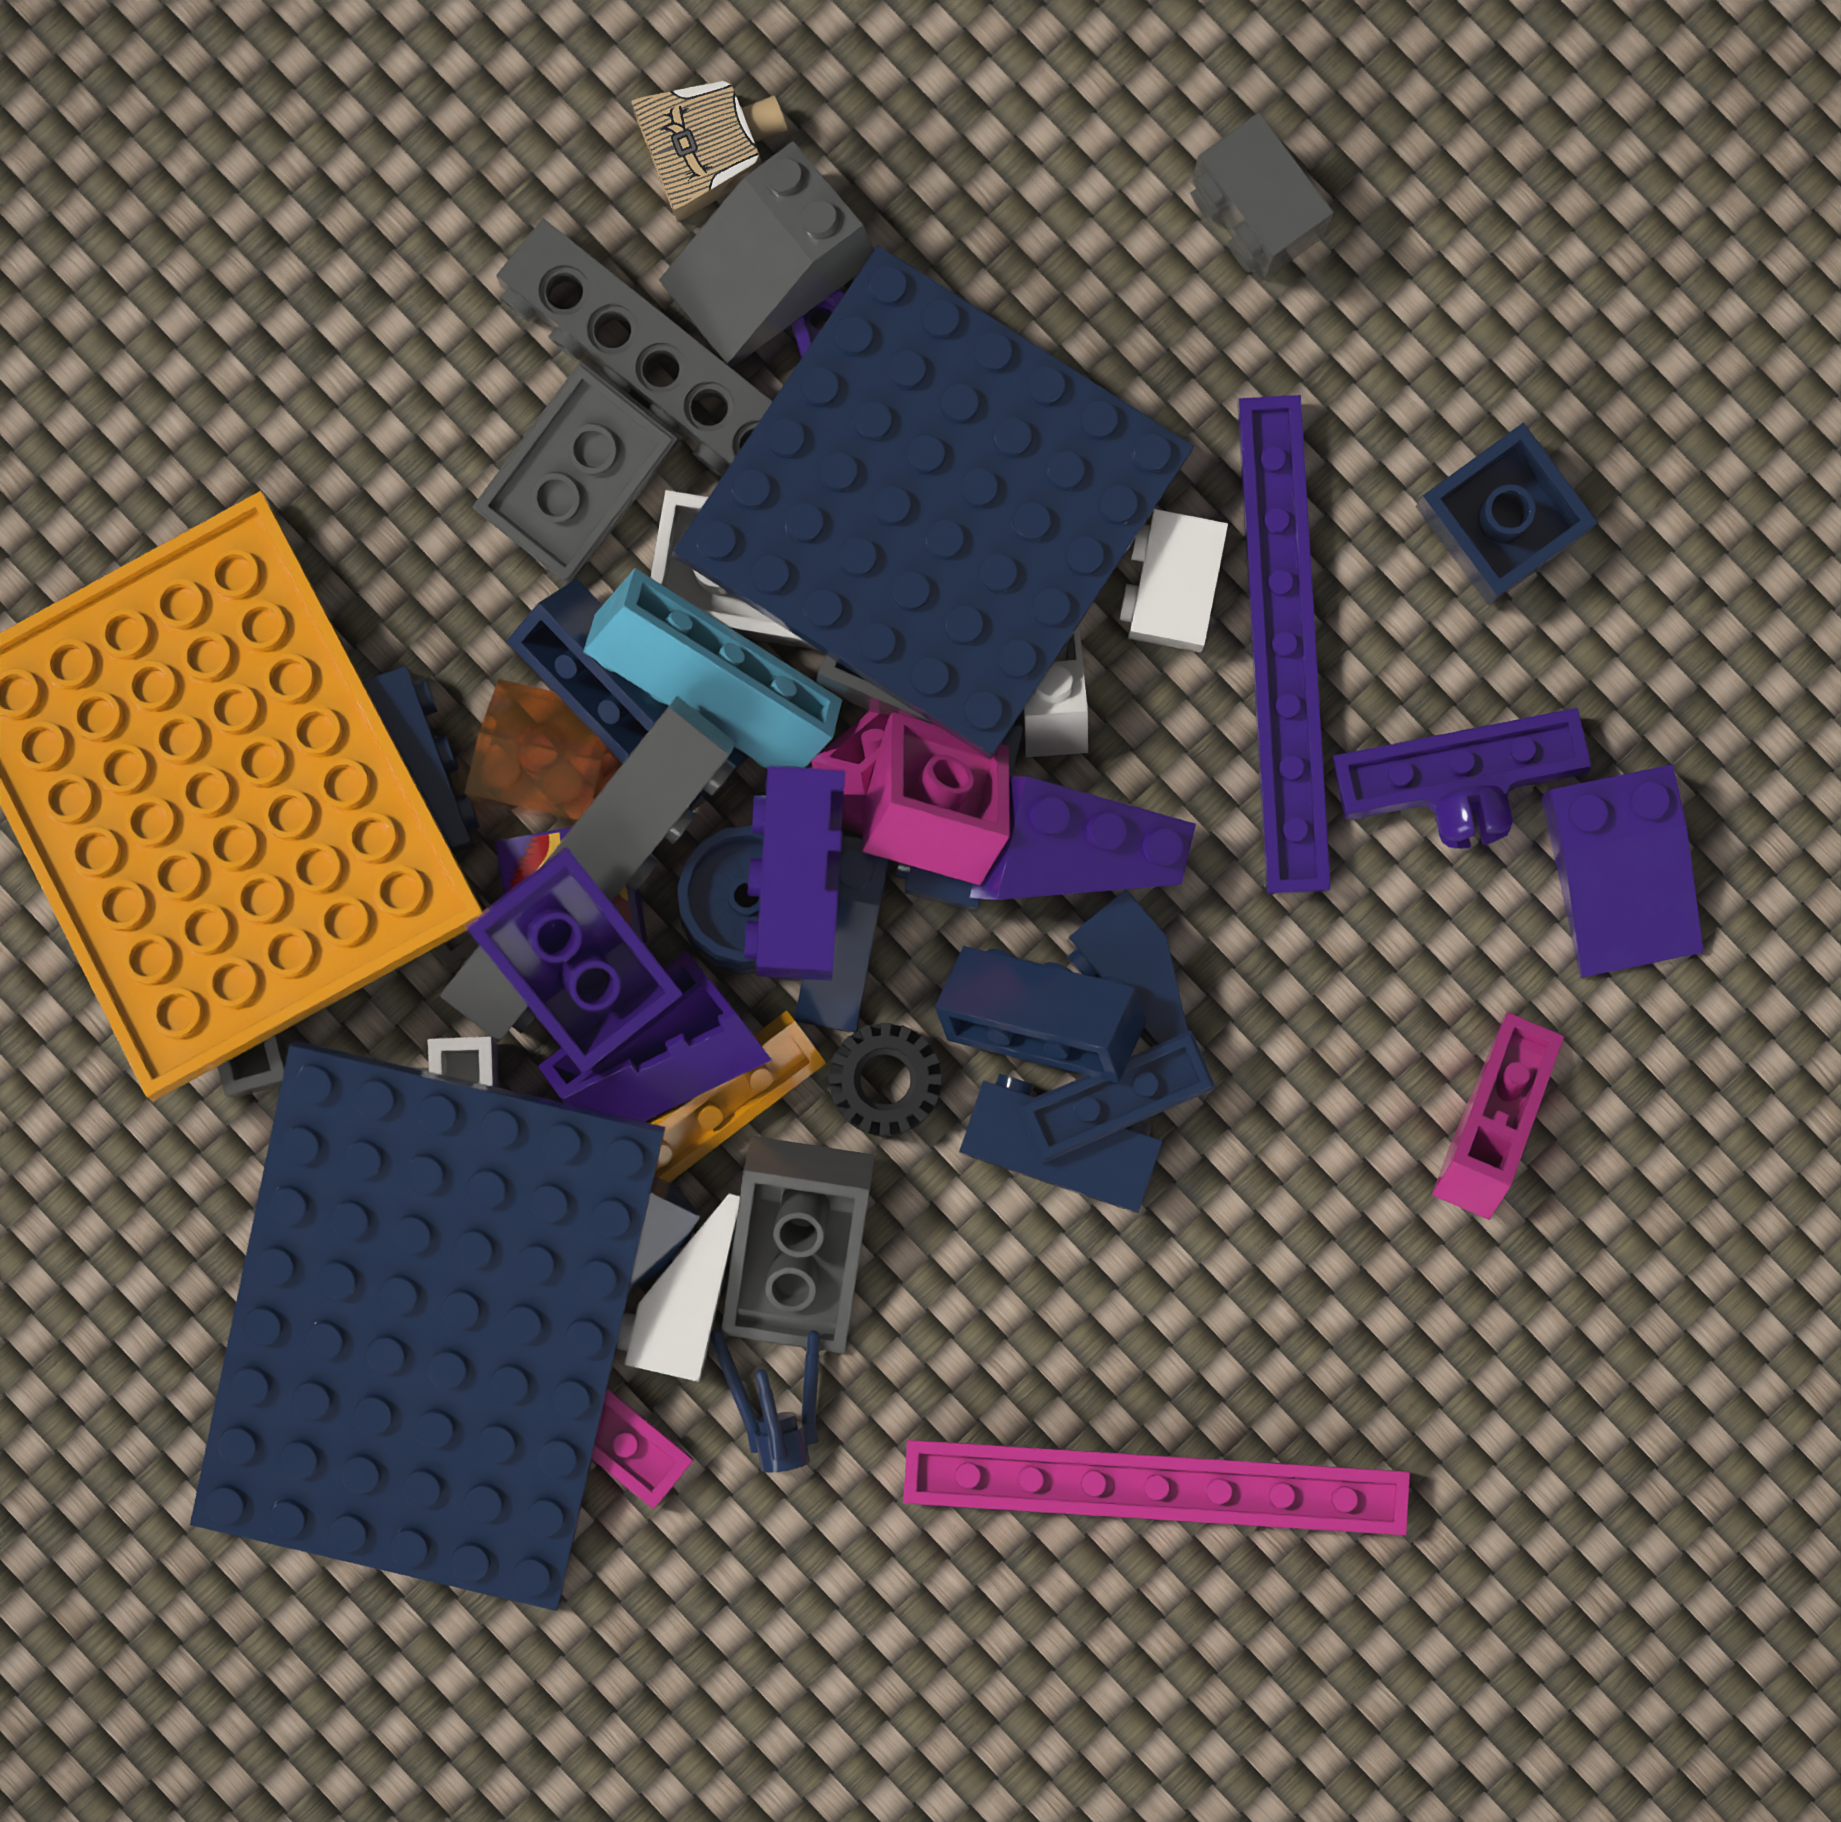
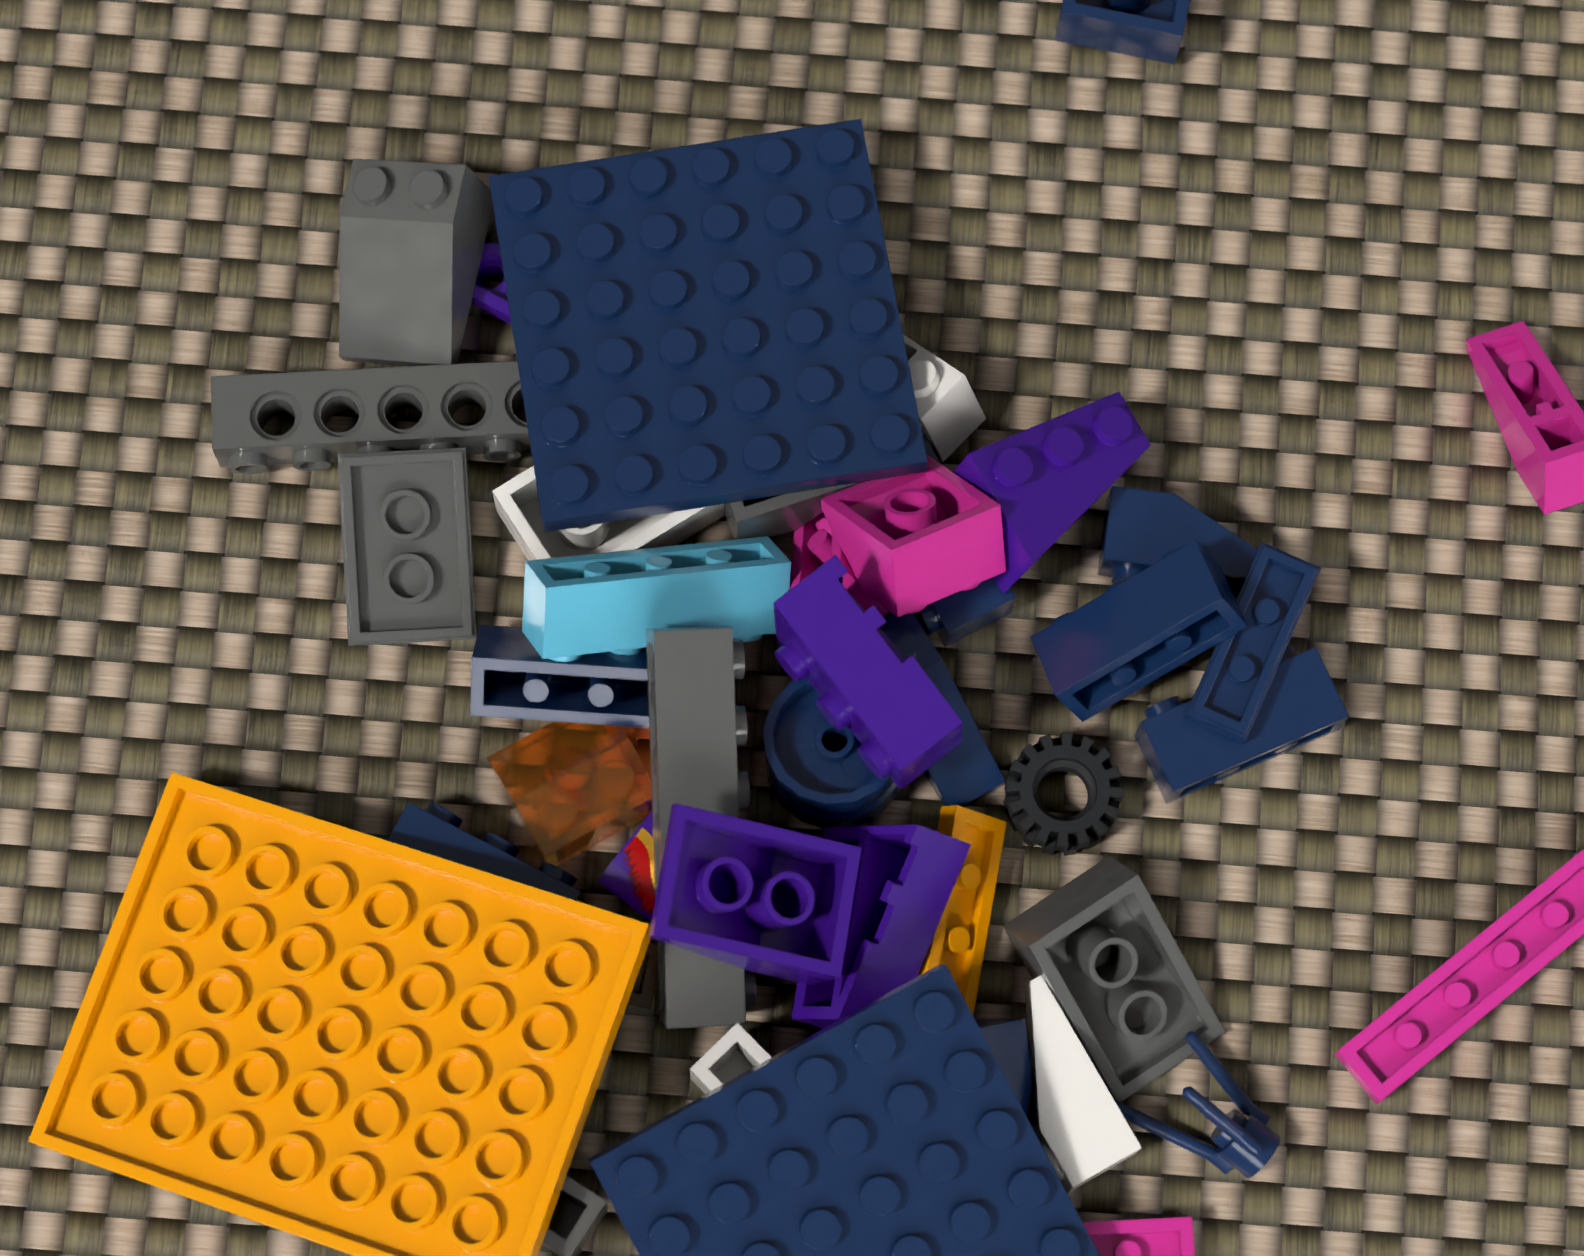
camera: 45 degrees left, 10 degrees down
tan torso [631,81,788,222] -> none
white brick [1119,509,1228,653] -> none
dark purple plate [1237,395,1331,895] -> none
dark purple plate [1332,708,1591,849] -> none
dark purple slope [1541,764,1704,978] -> none

